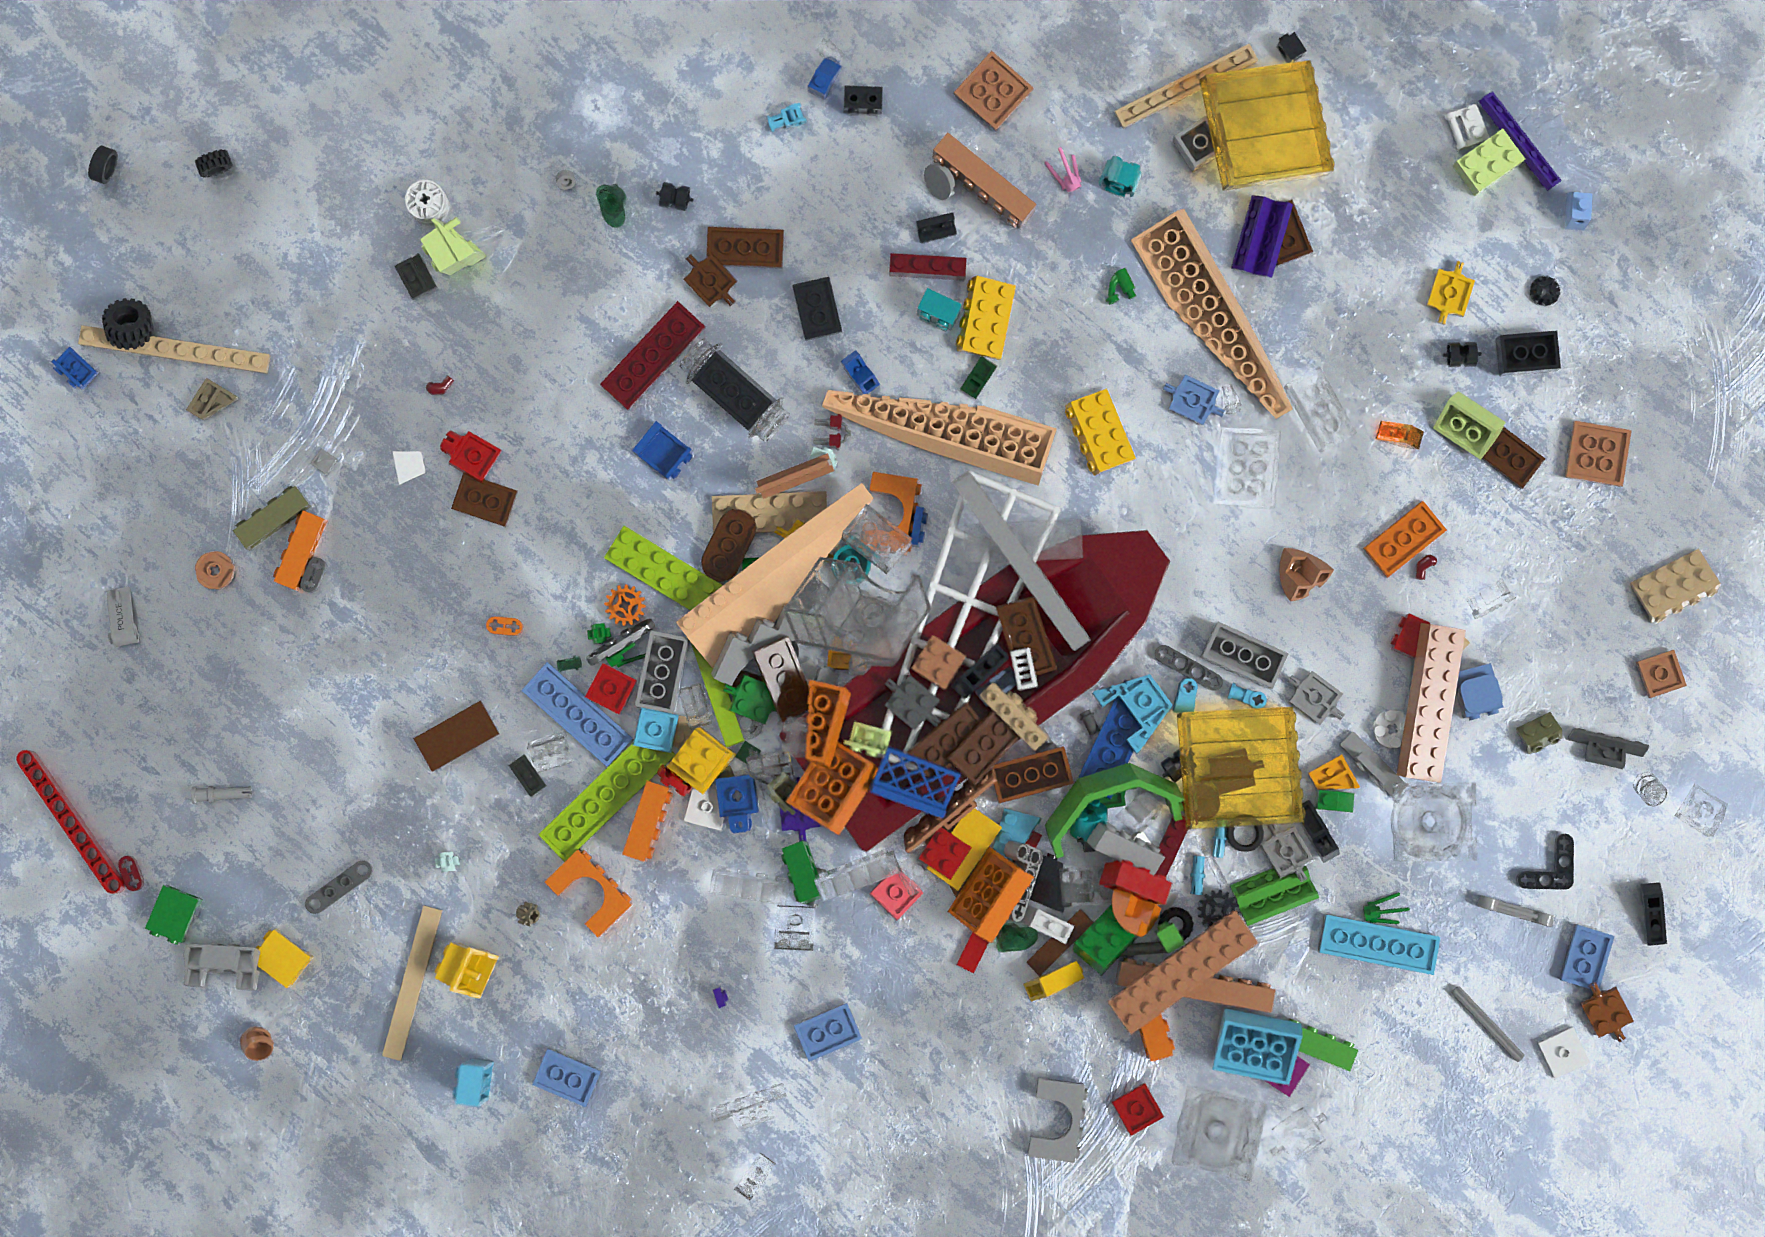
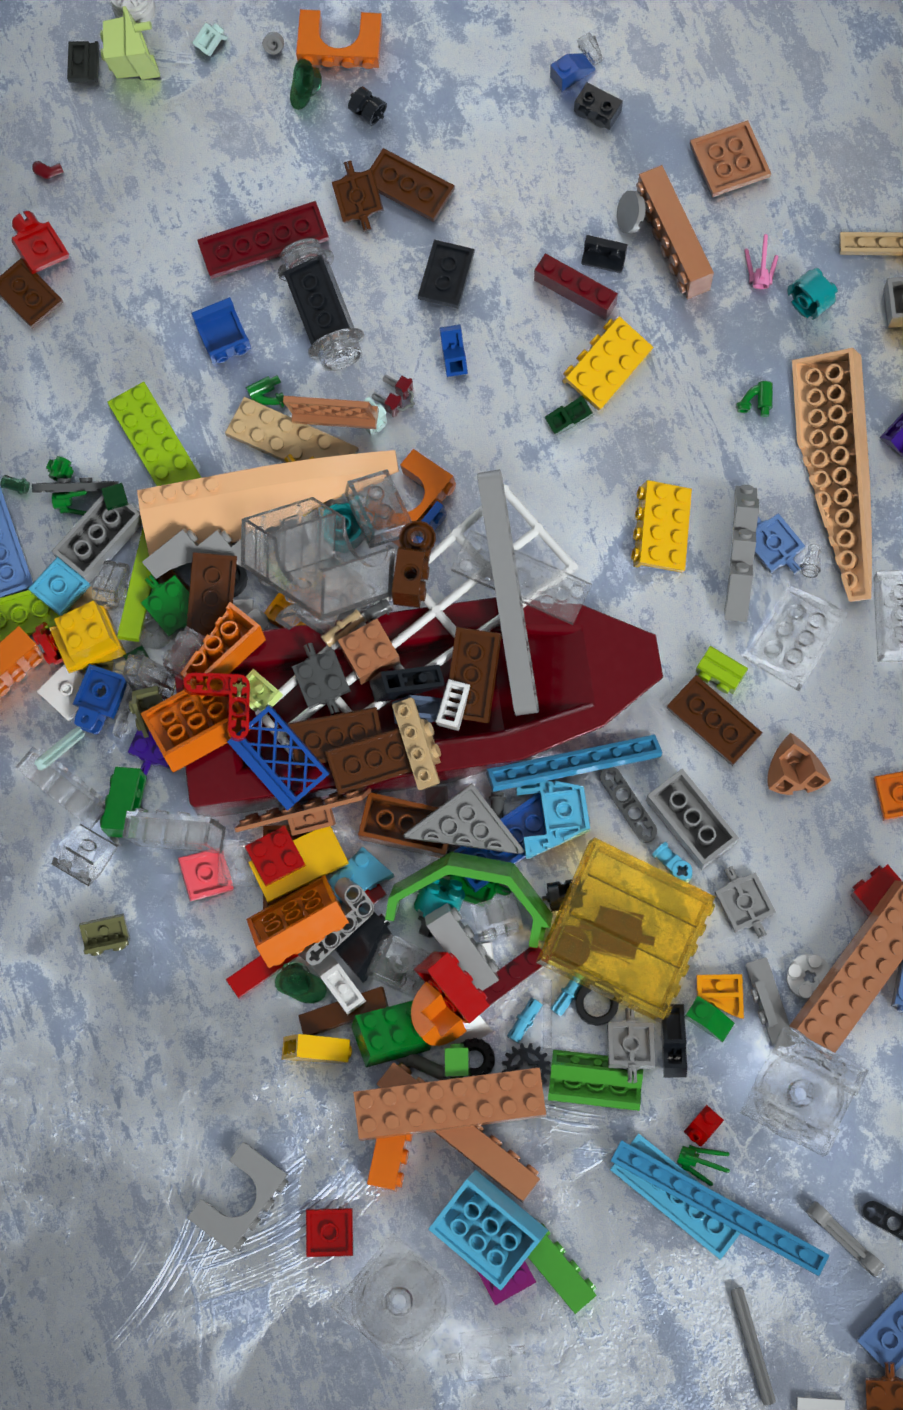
camera: 35 degrees right, 10 degrees down
red panel [585,663,637,715] -> none
orange gear [604,584,646,626] -> none
reddish brown tile [701,509,756,582] -> none
medium azure connector [766,103,807,132] -> none
medium blue plate [794,1003,862,1062] -> none
light nougat wedge [822,390,1057,486] -> none
teal brick [917,288,962,331] -> none
medium azure piece [1173,678,1198,716] -> none
none -> light aqua axle [34,727,85,771]
none -> olive bracket [79,913,130,956]
none -> dark green tile [101,483,129,511]
none -> red beam [183,672,250,742]
none -> light aqua bracket [192,23,228,56]
none -> green plant [245,375,285,408]
none -> orange arch [296,9,383,69]
none -> tan pin [321,609,365,648]
none -> dark grey pin [362,599,392,623]
none -> reddish brown brick [391,521,436,608]
none -> light grey tile [403,783,525,854]
none -> dark azure plate [486,735,662,792]
none -> dark azure plate [610,1140,830,1276]
none -> reddish brown plate [666,675,763,766]
none -> red bracket [684,1105,724,1147]
none -> lime brick [695,646,748,694]
none -> light grey arch [725,485,759,622]

